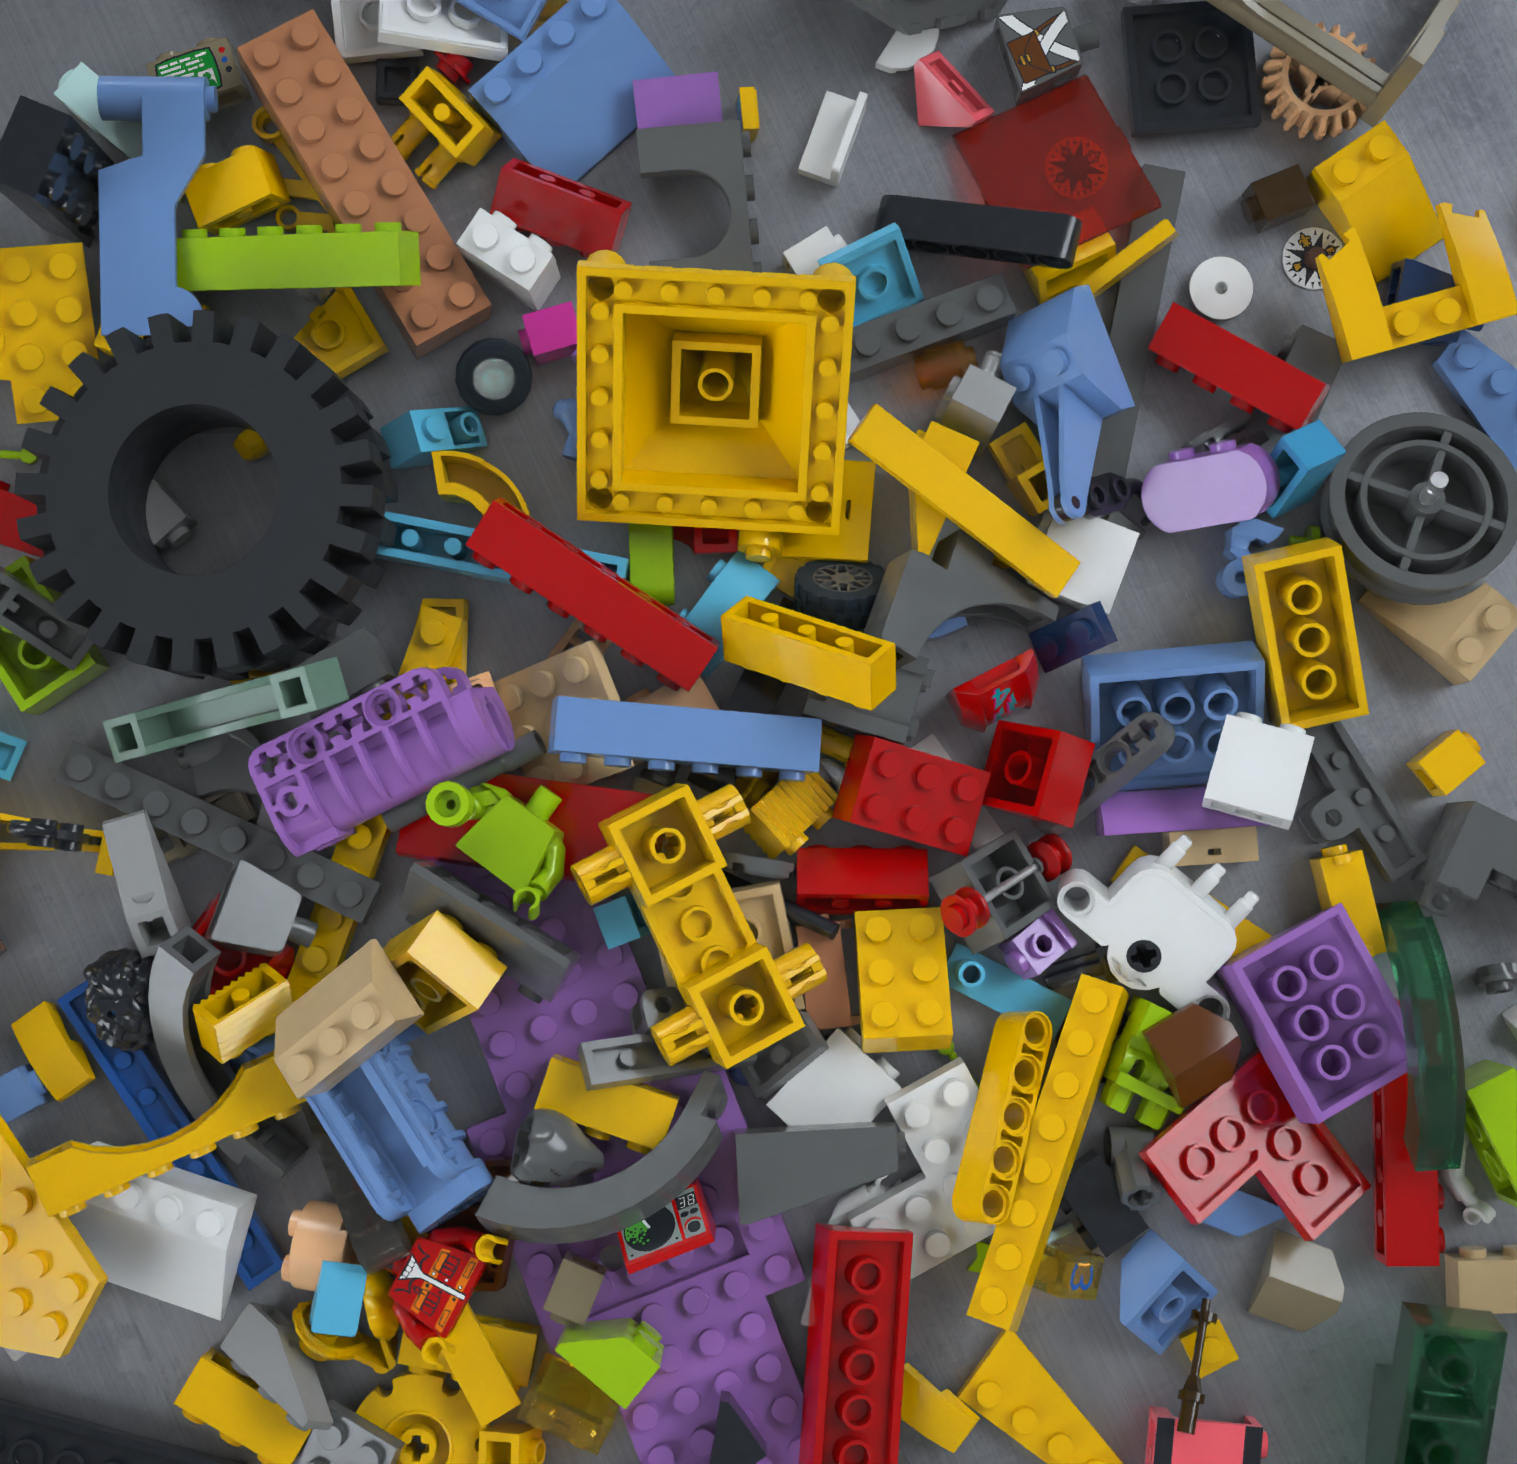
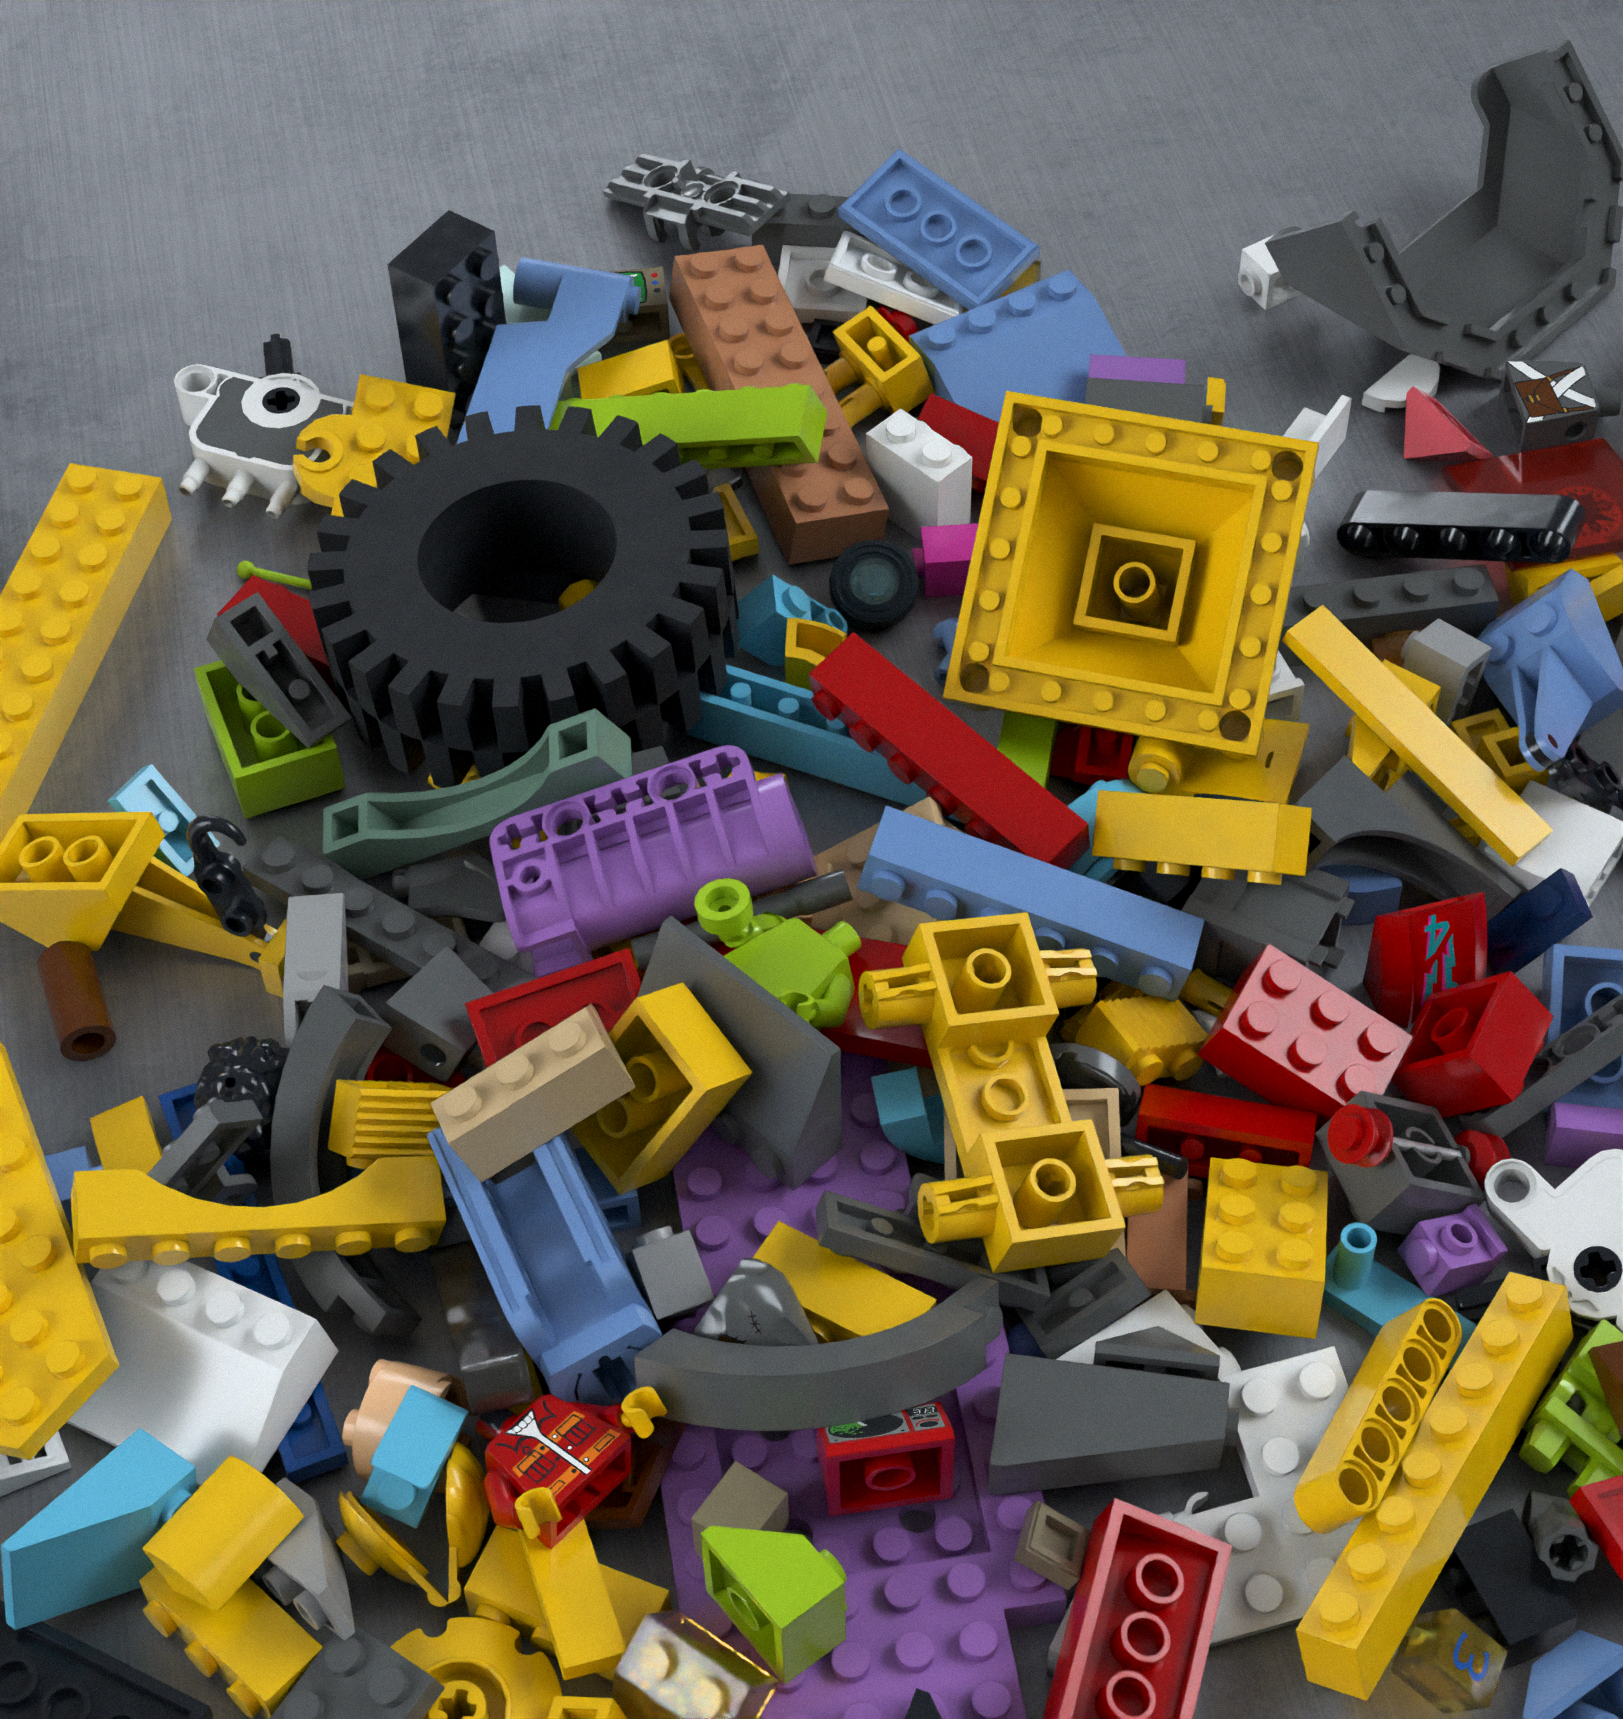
camera: 15 degrees right, 35 degrees down
medium azure tile [817,222,924,327] -> none
none -> medium azure slope [0,1428,196,1630]
none -> yellow brick [142,1455,304,1612]
none -> dark grey plate [146,1099,263,1206]
none -> red wing [465,948,641,1068]
none -> light grey slope [625,1226,715,1324]
none -> dark tan tile [1014,1500,1091,1590]
none -> dark grey slope [1093,1326,1220,1381]

